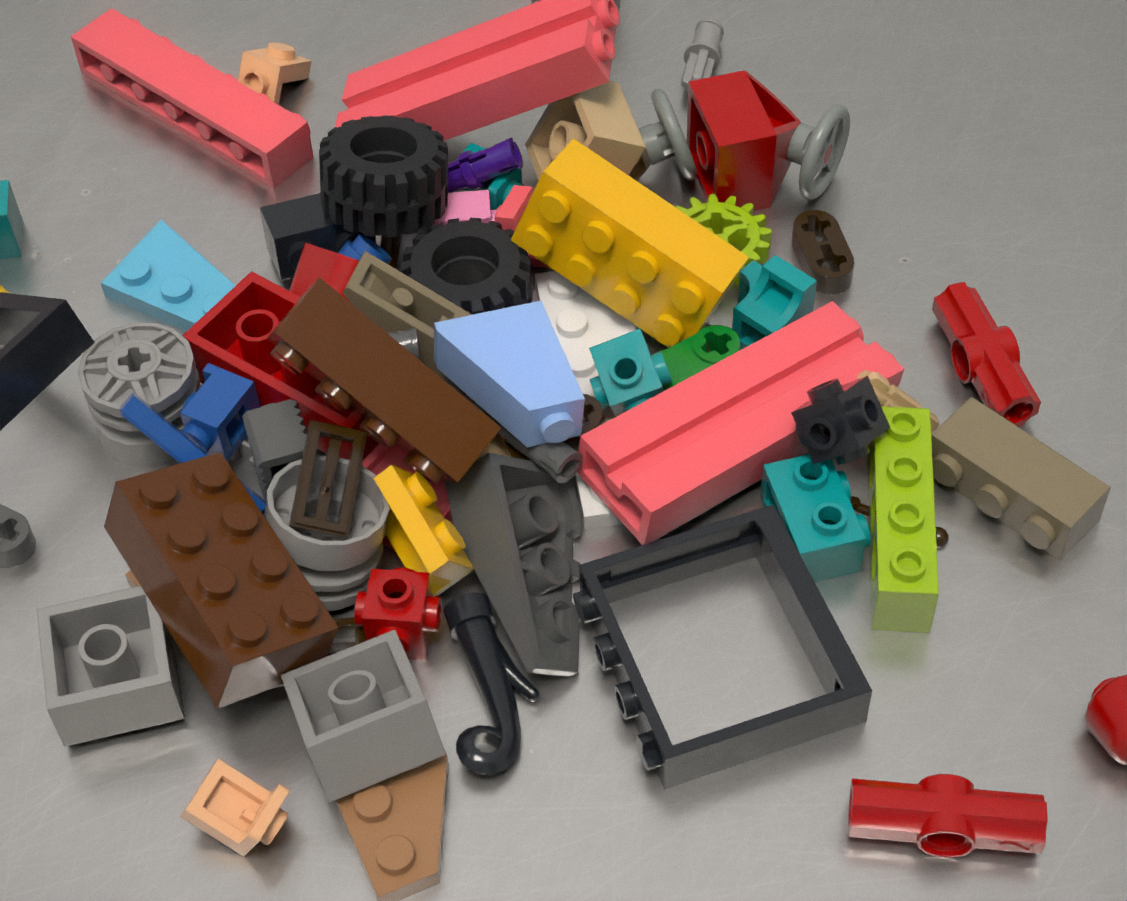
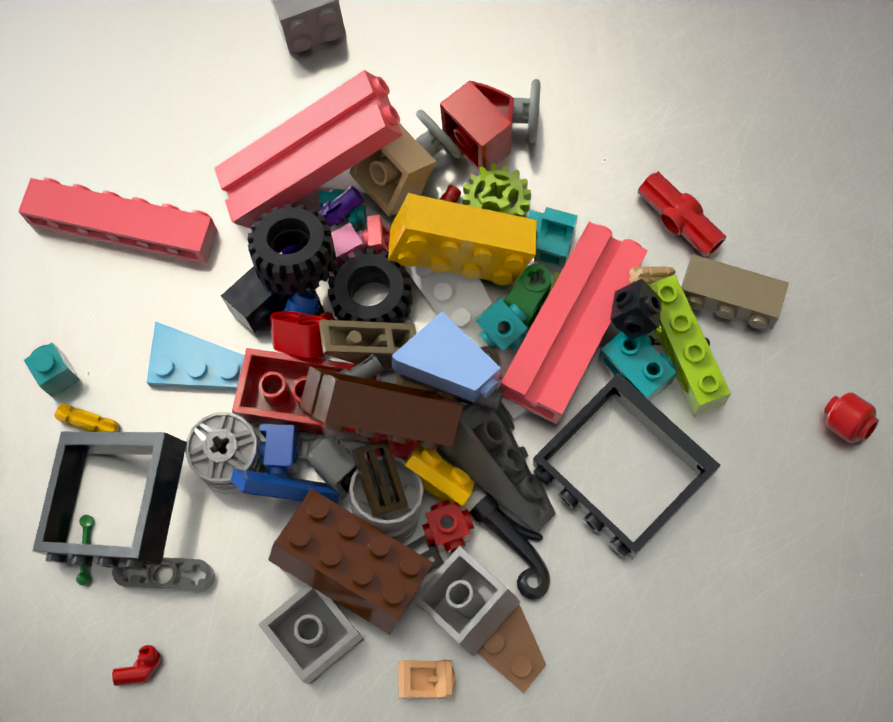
camera: 20 degrees left, 20 degrees up
light nougat bracket [238,42,312,105] -> none
light grey axle [681,18,724,94] -> none
dark brown beam [792,210,855,295] -> none
red piece [848,774,1048,858] -> none

